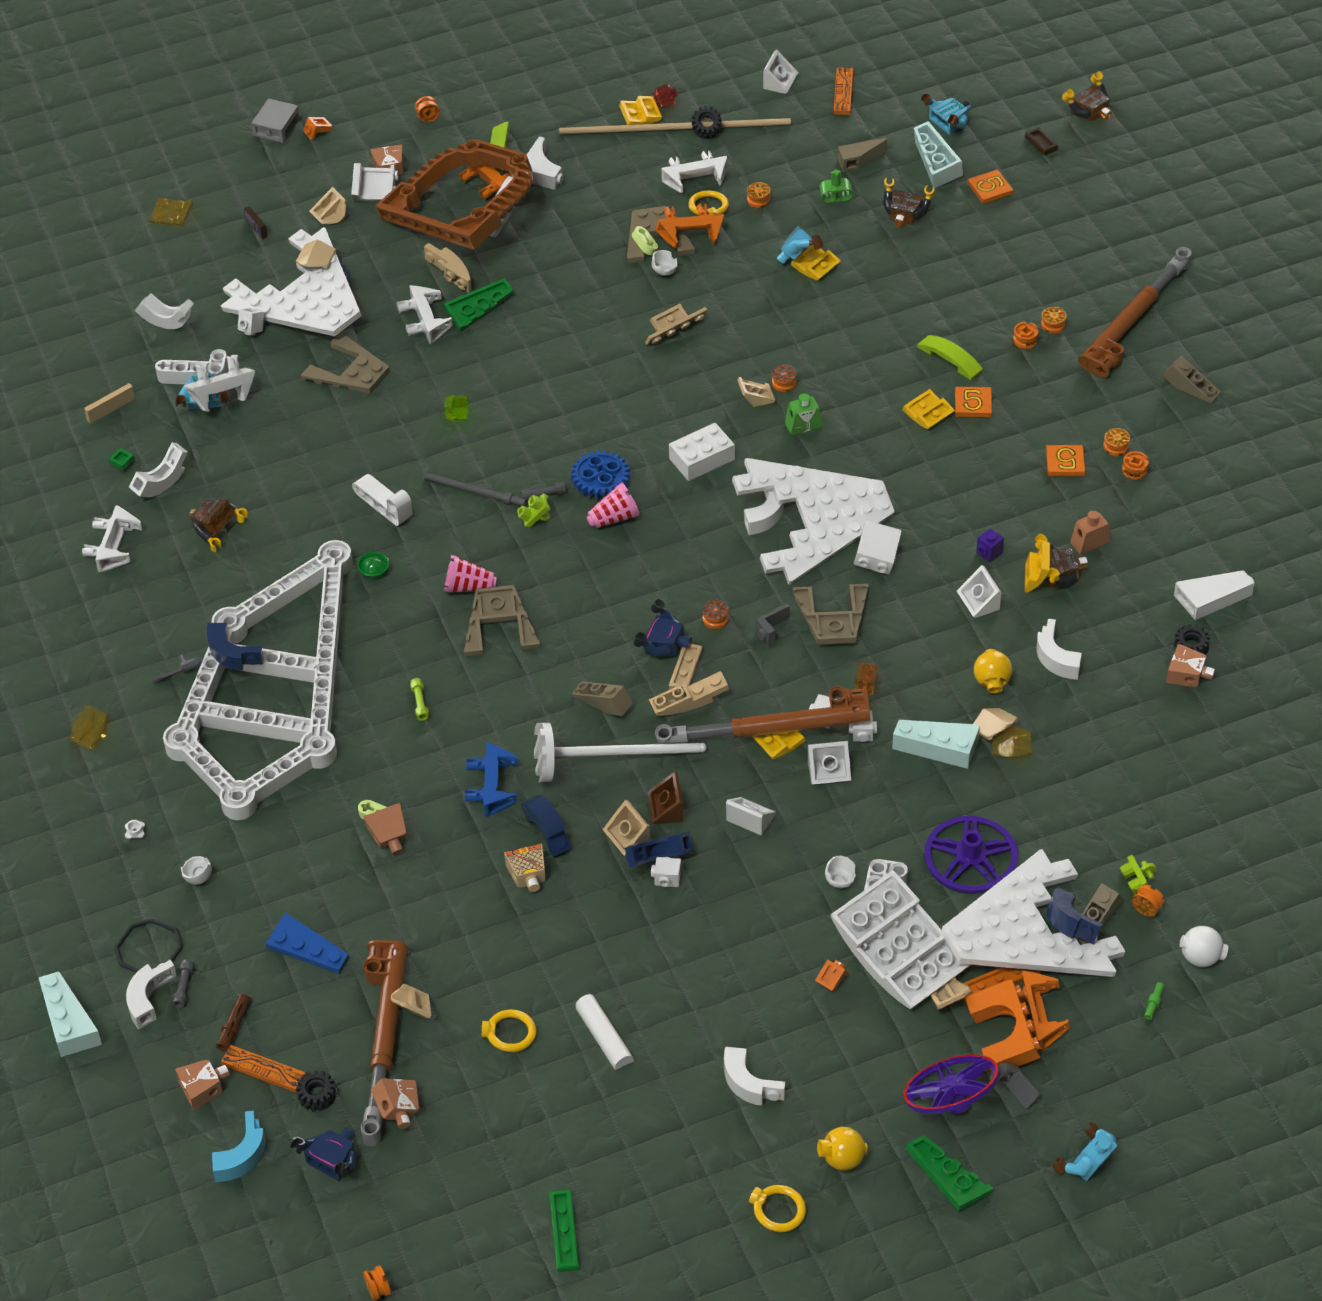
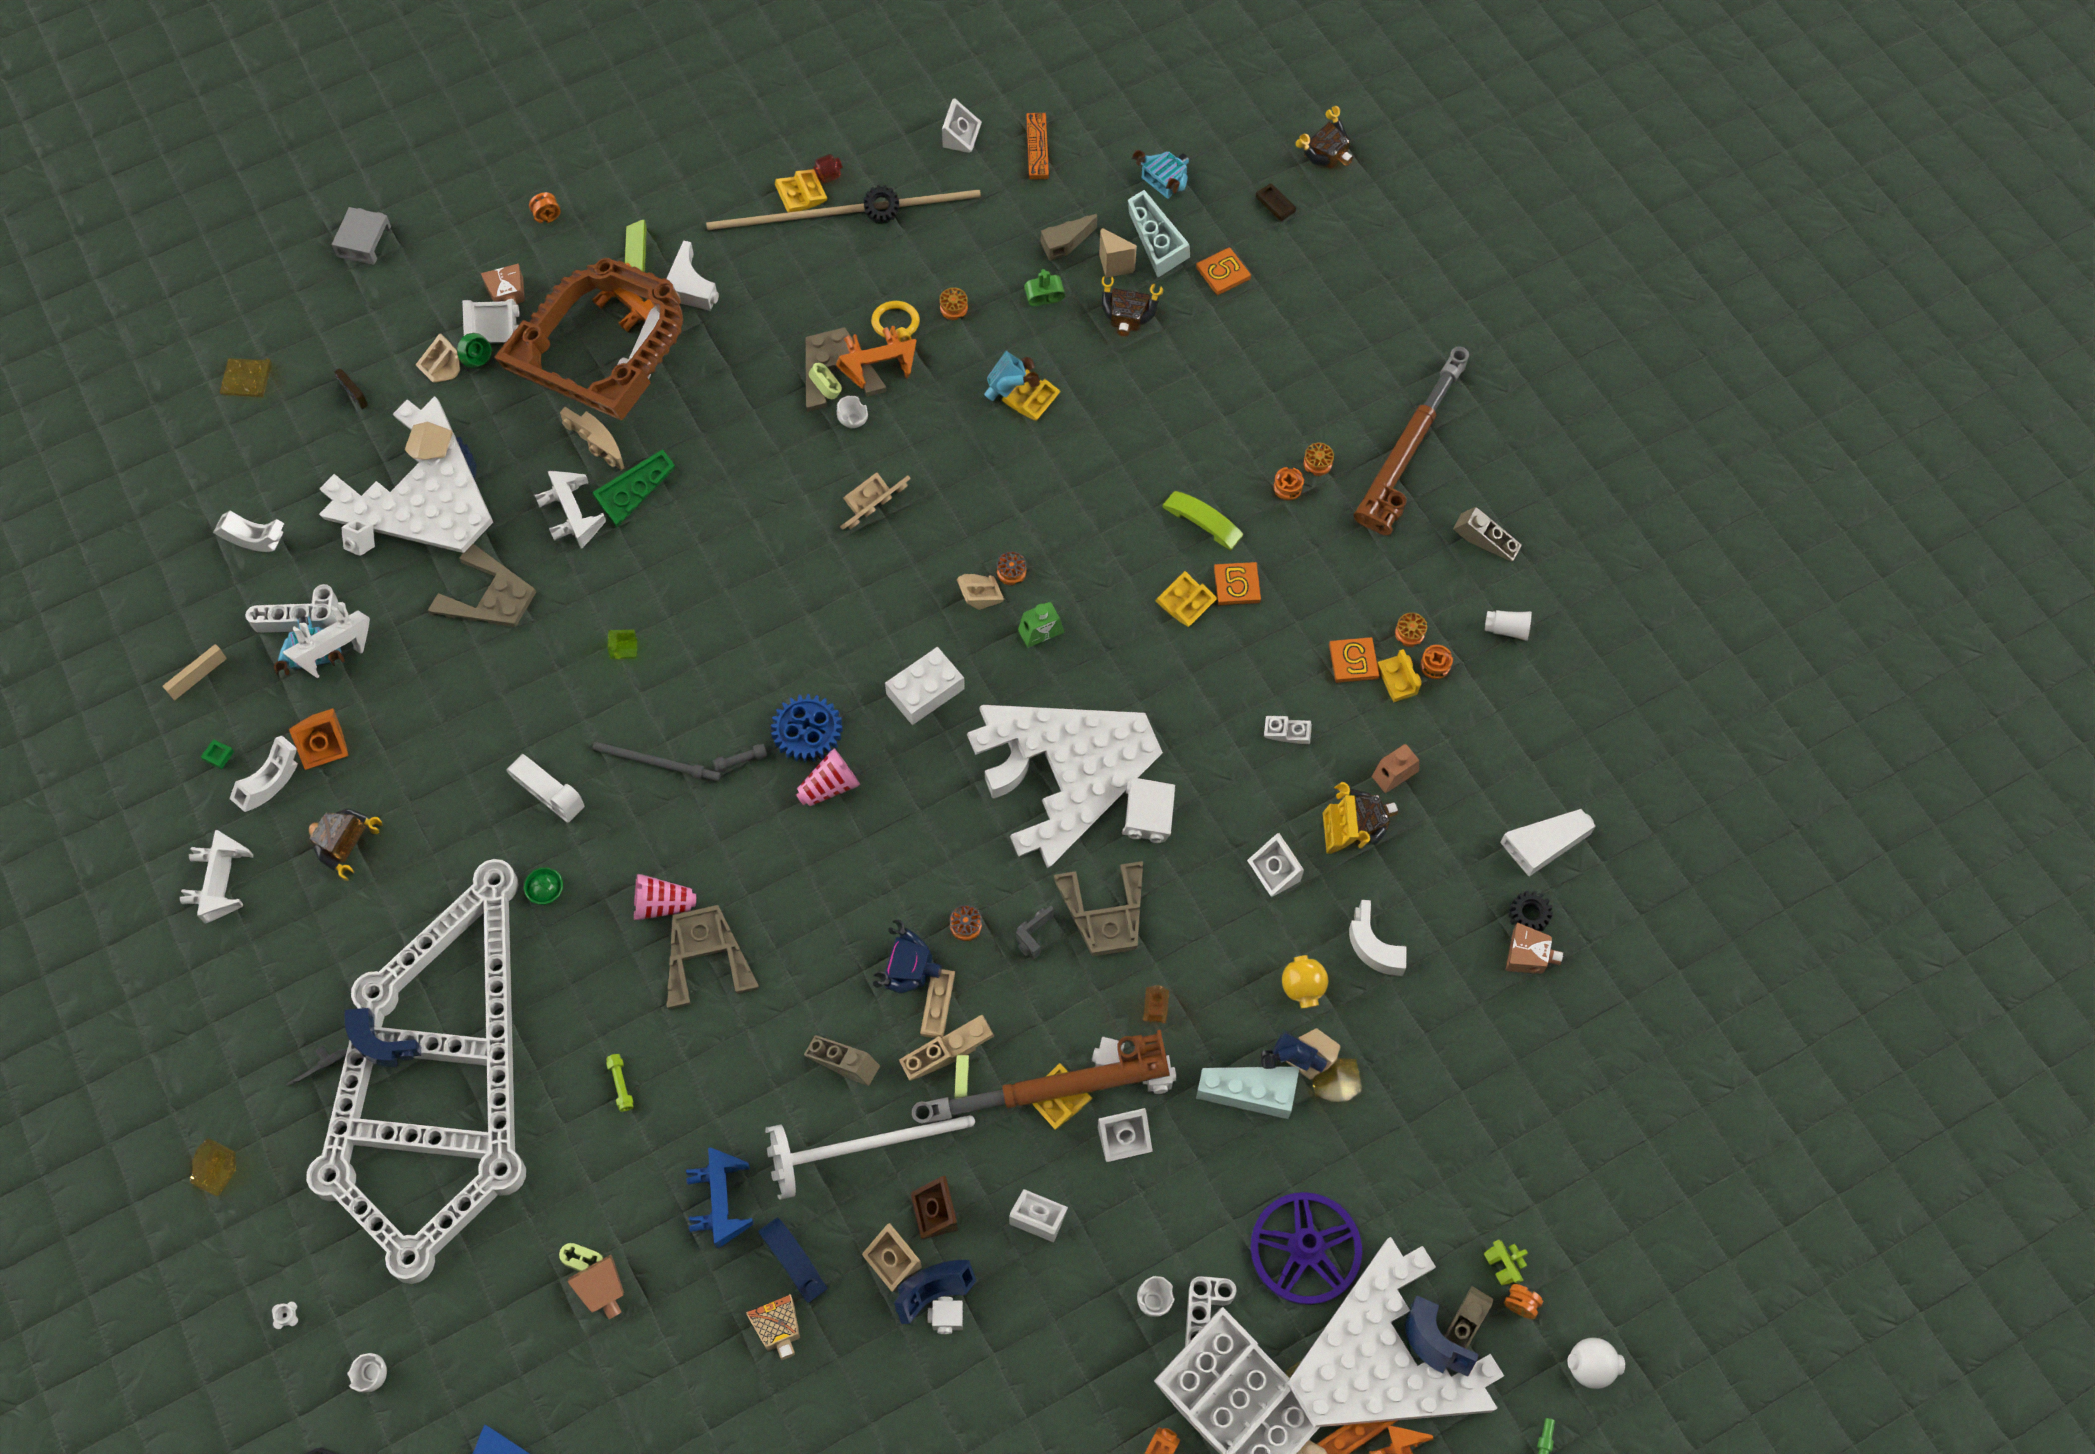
camera: 10 degrees left, 15 degrees up
orange bracket [304,117,332,140] -> none
lime hips [517,493,550,528] -> none
white hose [661,150,727,193] -> none
dark purple brick [976,528,1004,563] -> none
none -> orange slope [289,708,349,770]
none -> green hat [457,332,492,369]
none -> yellowish green beam [955,1055,969,1099]
none -> tan slope [1099,228,1137,278]
none -> dark blue torso [1261,1030,1328,1073]
none -> white slope [1264,716,1312,744]
none -> yellow bracket [1377,649,1421,703]
none -> white plant [1485,610,1532,641]

